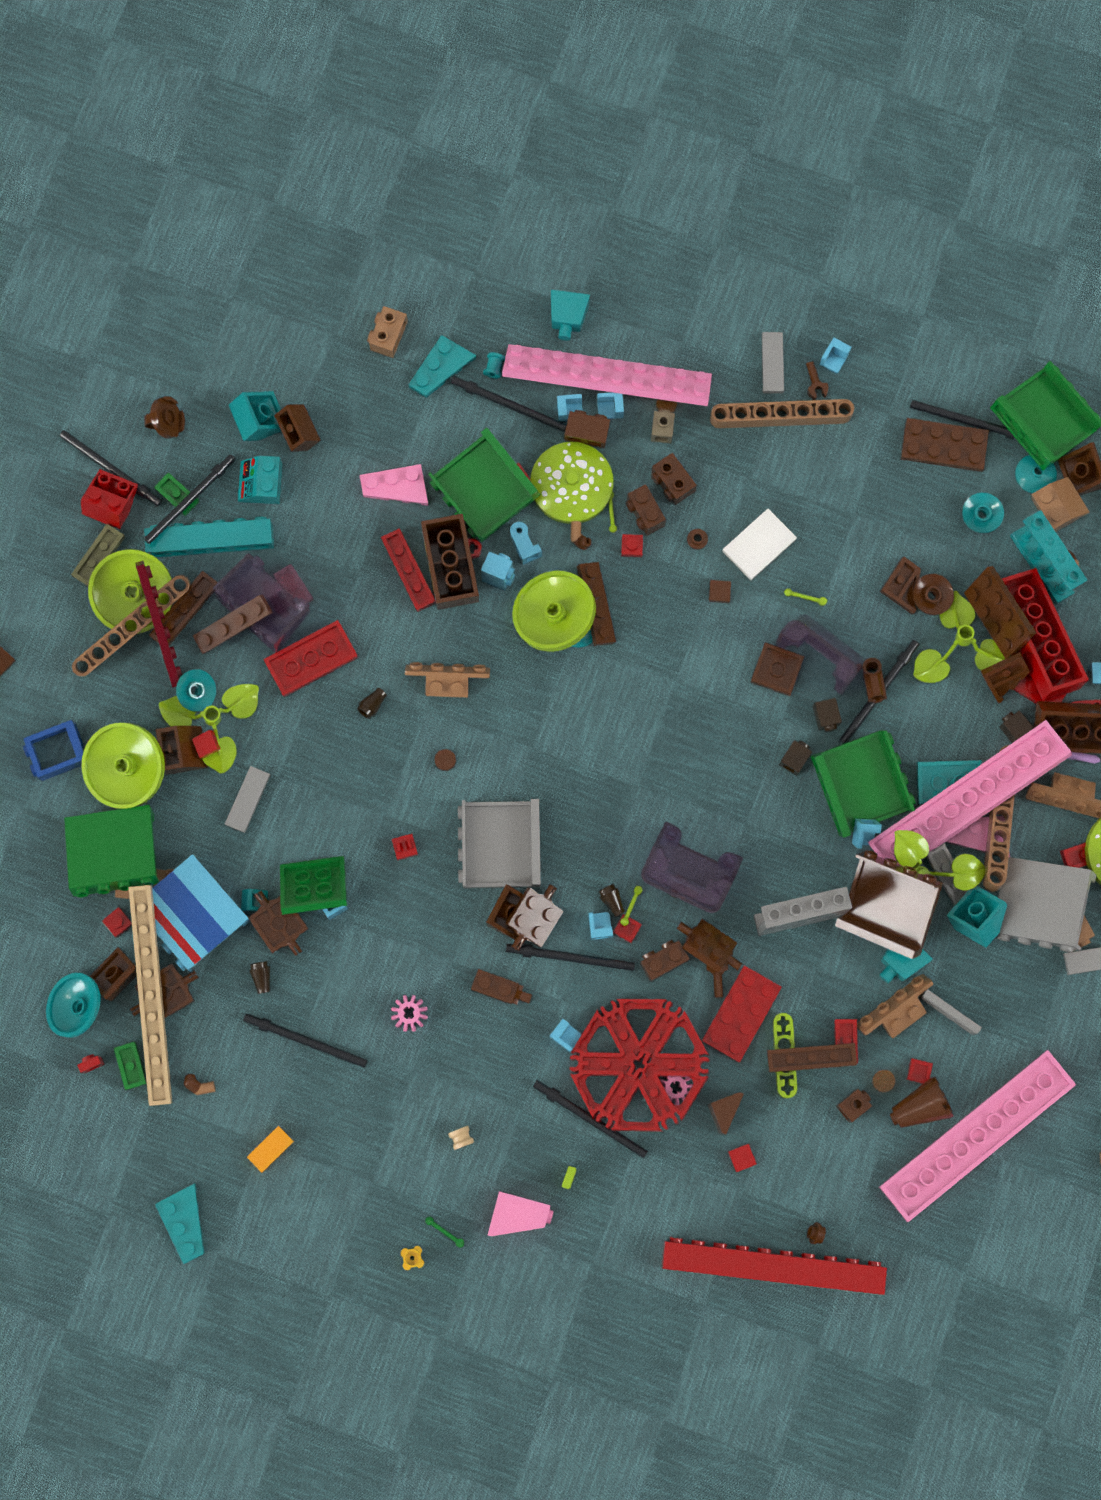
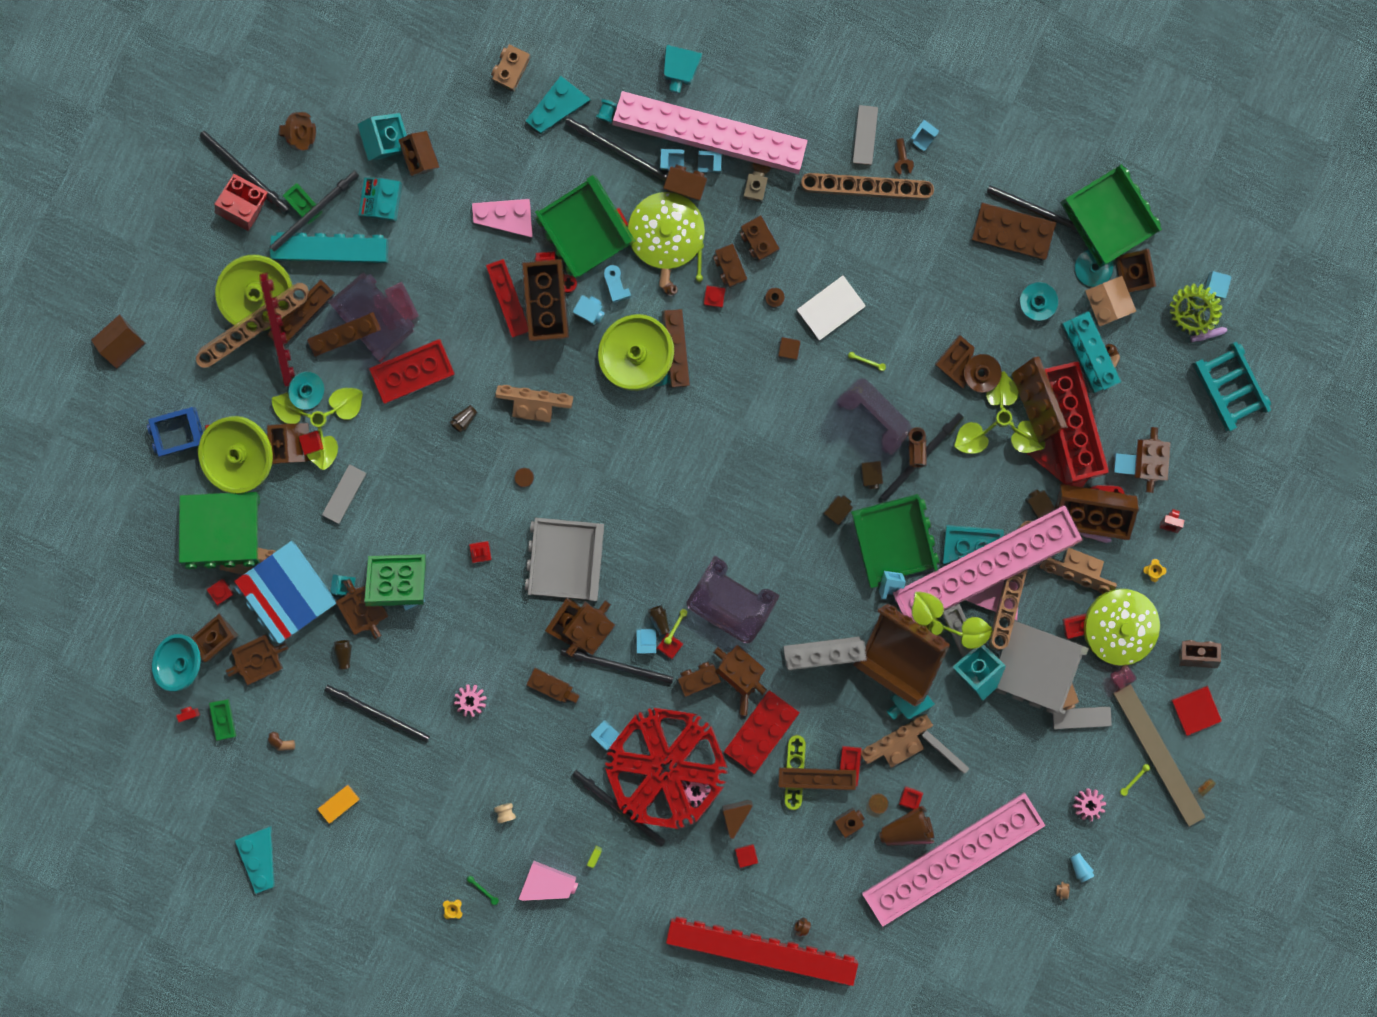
camera: 10 degrees right, 10 degrees up
olive plate [71,524,125,586] -> none
tan plate [129,885,172,1106] -> none
reddish brown tile [751,642,805,696] -> none
reddish brown wing [981,652,1030,704] -> none

